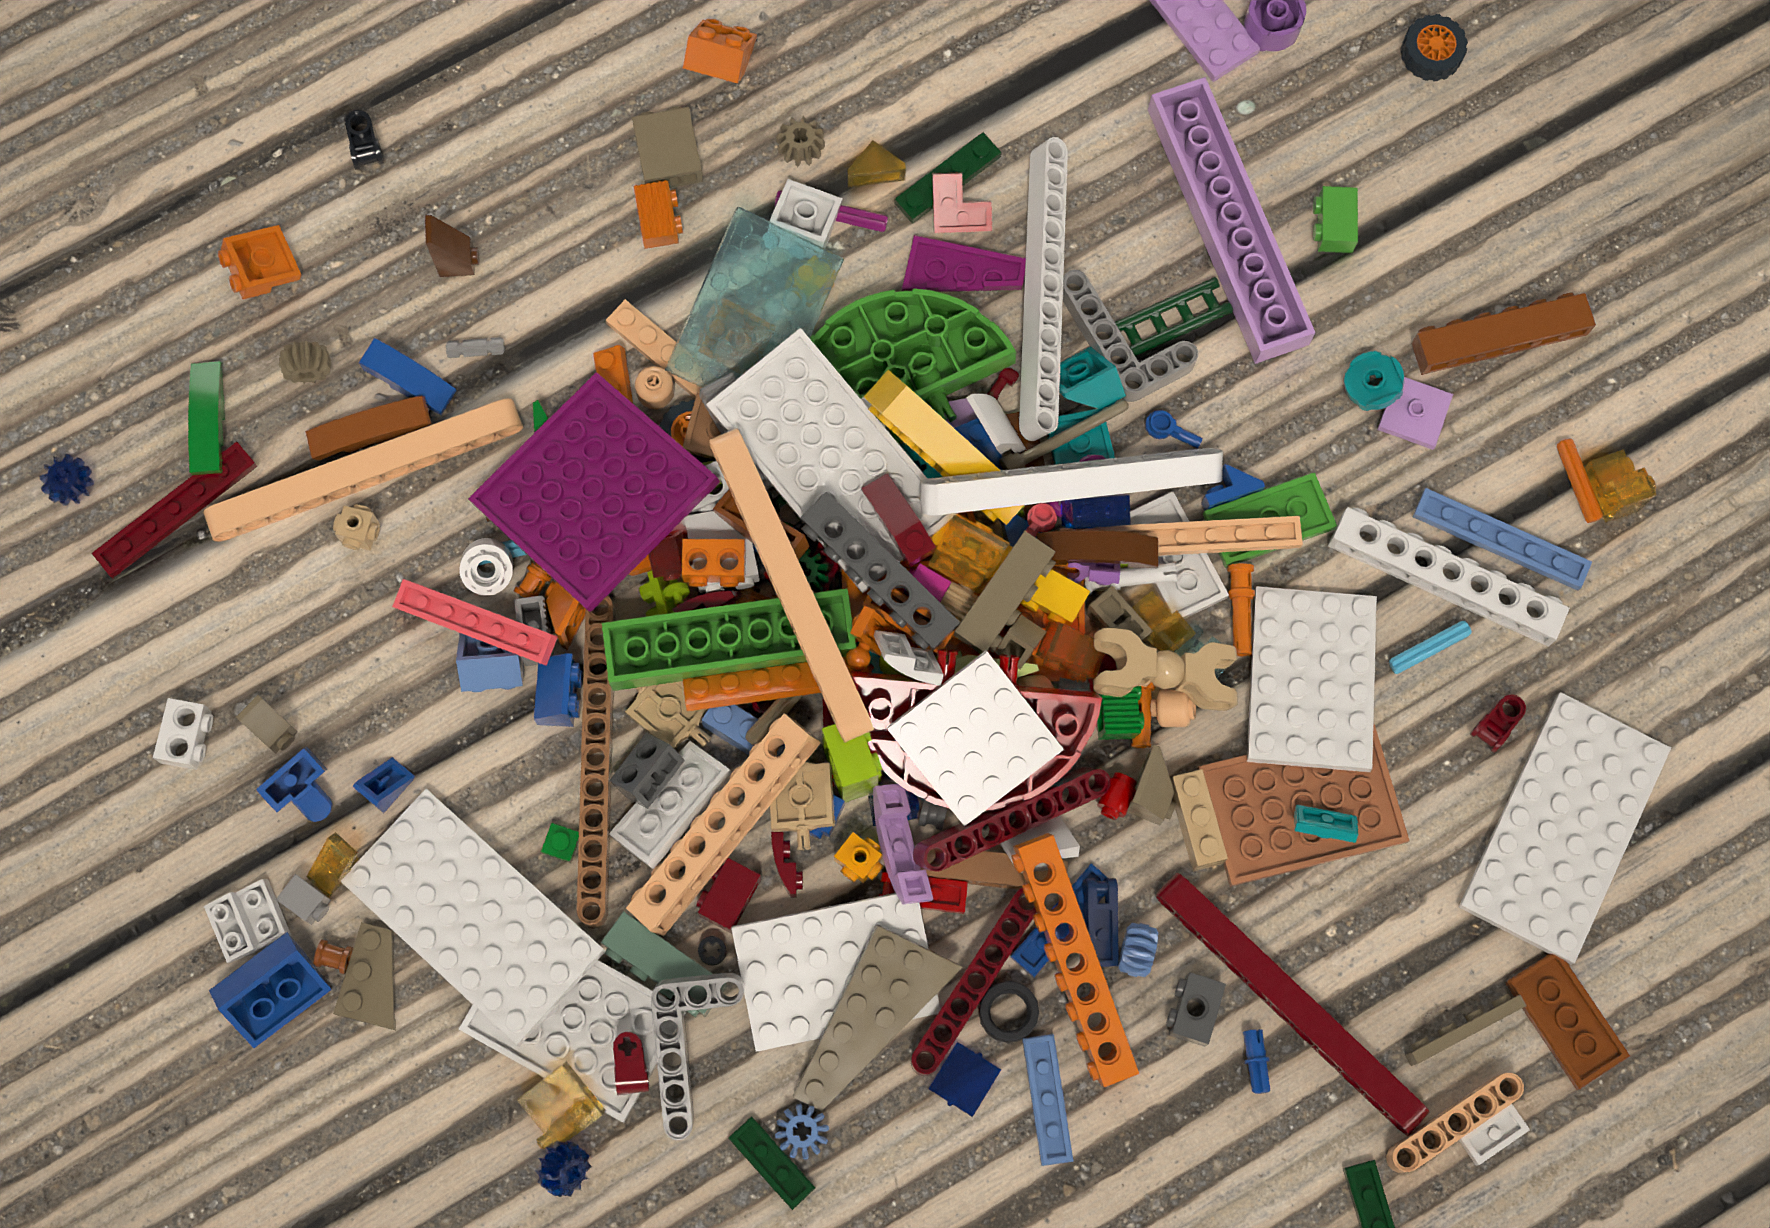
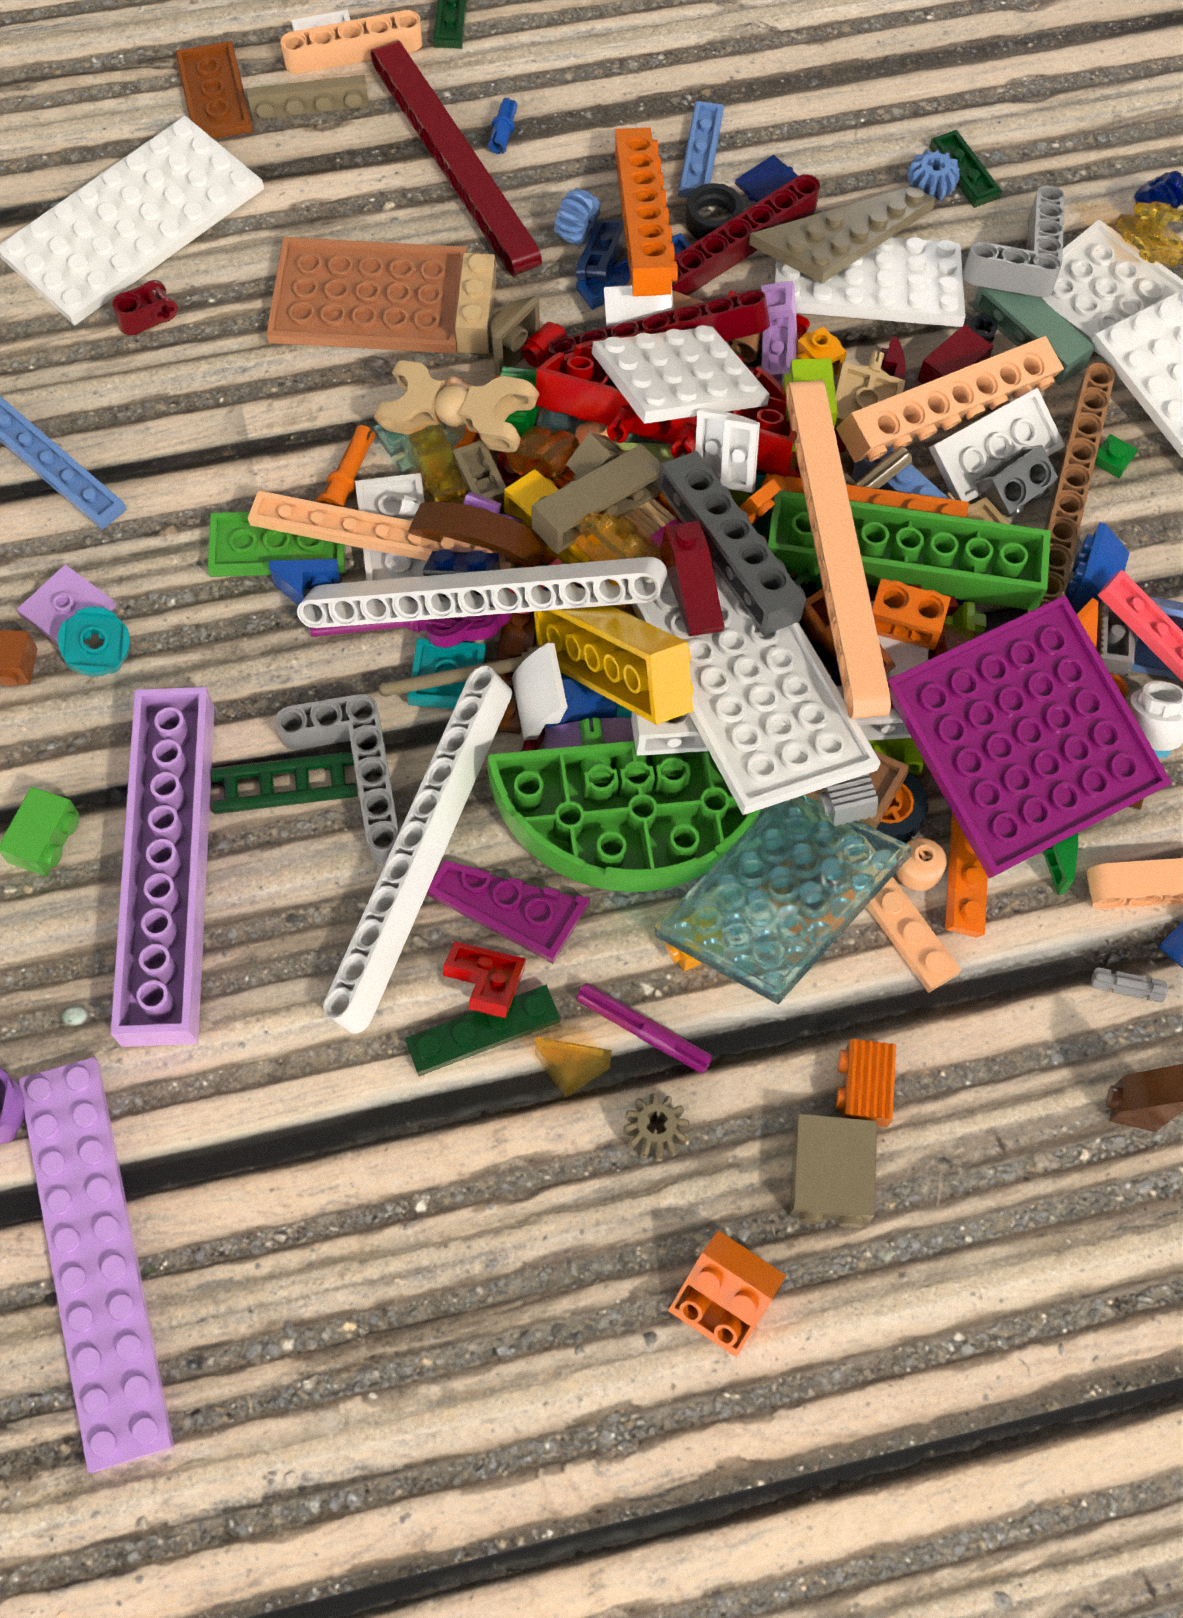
camera: 160 degrees left, 10 degrees down
dark red piece [613,1032,649,1096] -> none
white slope [765,179,843,261] -> none
teal slope [1059,346,1126,409] -> none
blue plate [1145,410,1203,449] -> none
dark grey brick [1166,972,1226,1047] -> none
white plate [1247,586,1377,772] -> none
teal plate [1294,805,1359,843] -> none
white brick [1328,507,1570,646] -> none
medium azure axle [1389,621,1472,674] -> none

